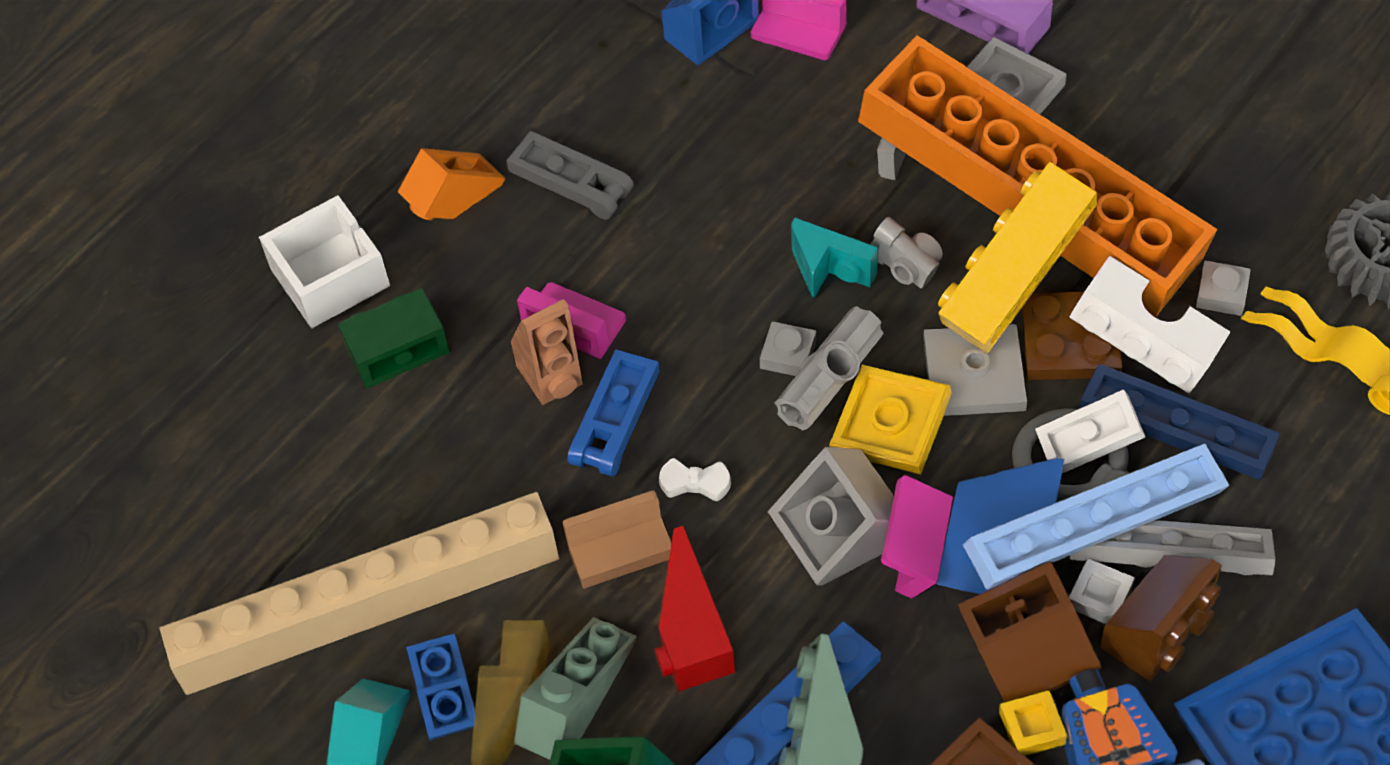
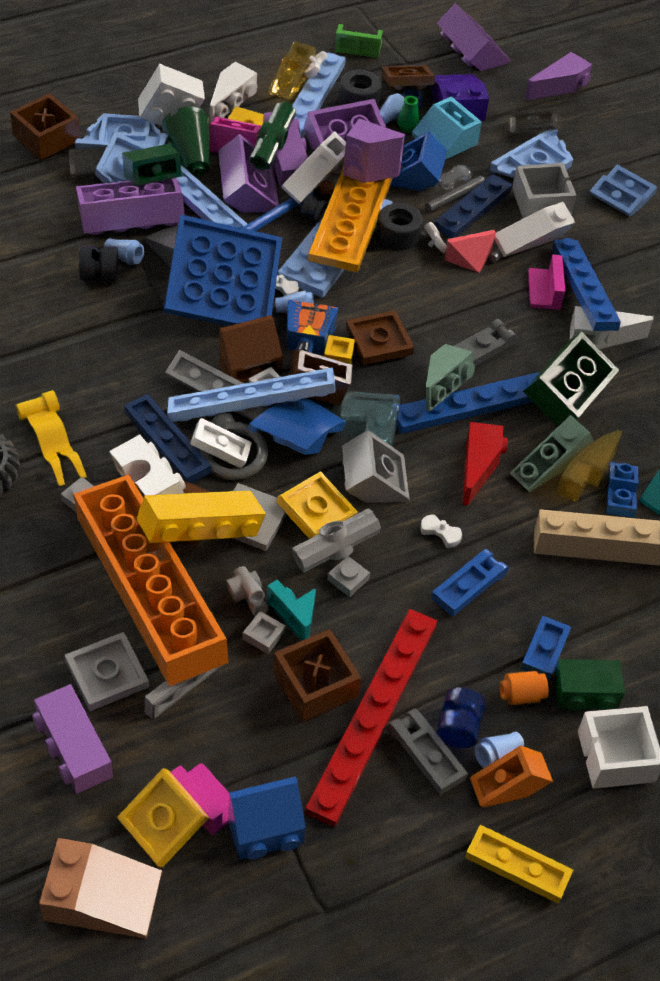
camera: 165 degrees left, 5 degrees down
nougat slope [511,299,583,405] -> none
dark pink panel [517,282,626,359] -> none
medium nougat panel [563,491,671,589] -> none
dark pink panel [881,476,953,598] -> none
none -> light grey plate [243,611,286,654]
none -> reddish brown brick [273,629,361,722]
none -> red plate [305,609,438,828]
none -> clear light blue plate [341,391,401,446]
none -> clear blue wheel [436,687,486,748]
none -> yellow plate [465,825,573,904]
none -> light blue cone [475,732,524,768]
none -> orange brick [499,671,548,705]
none -> blue plate [521,616,571,681]

